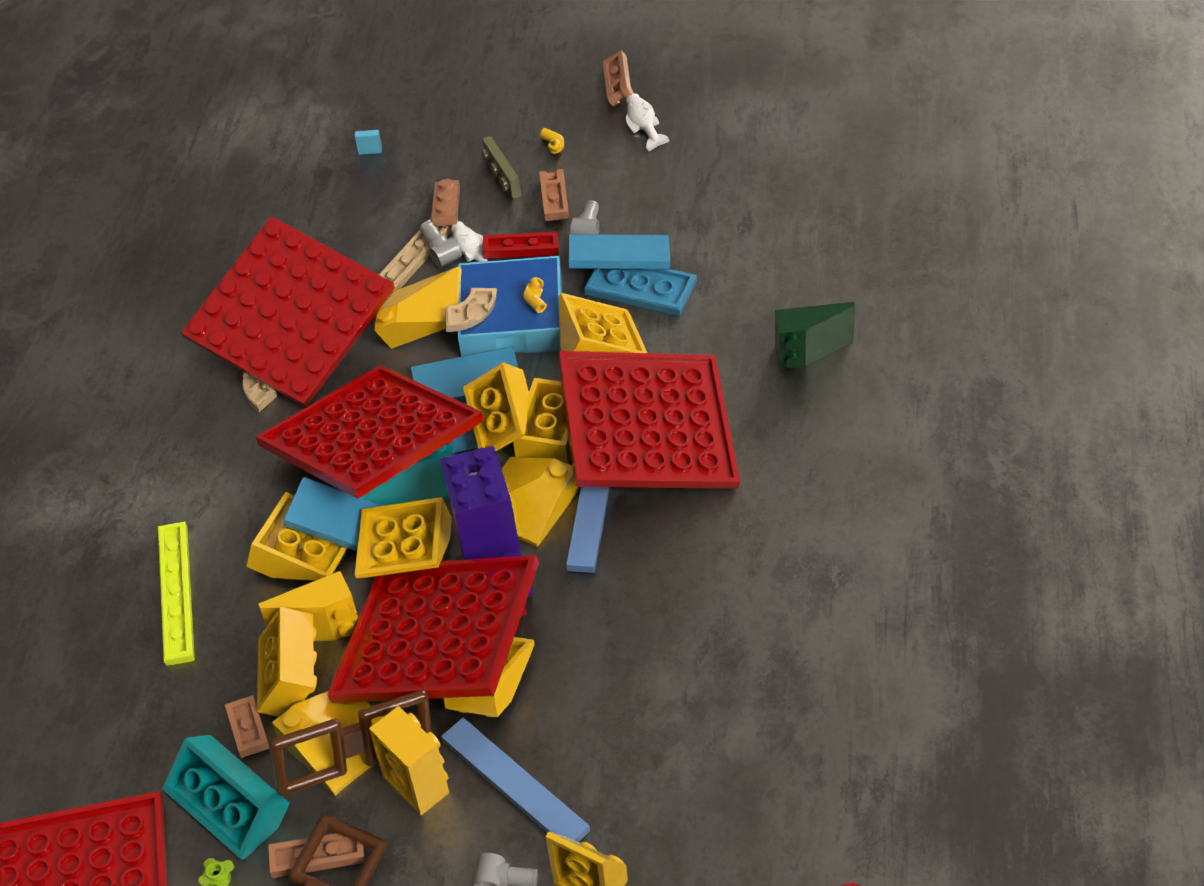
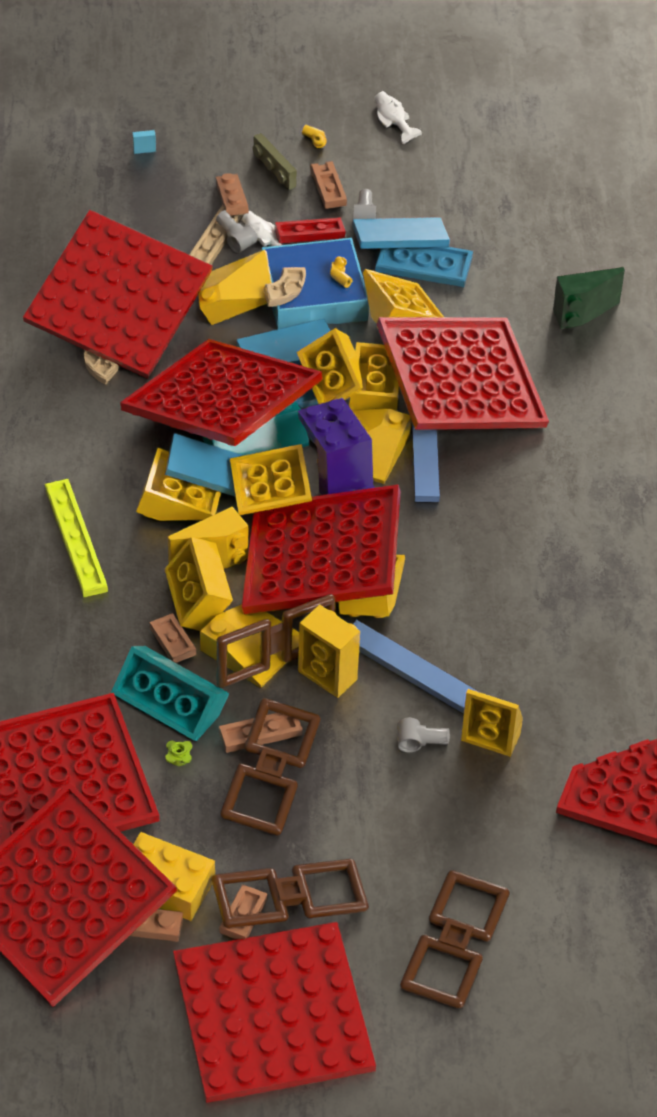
camera: 15 degrees left, 0 degrees up
nougat plate [602,50,634,107] -> none

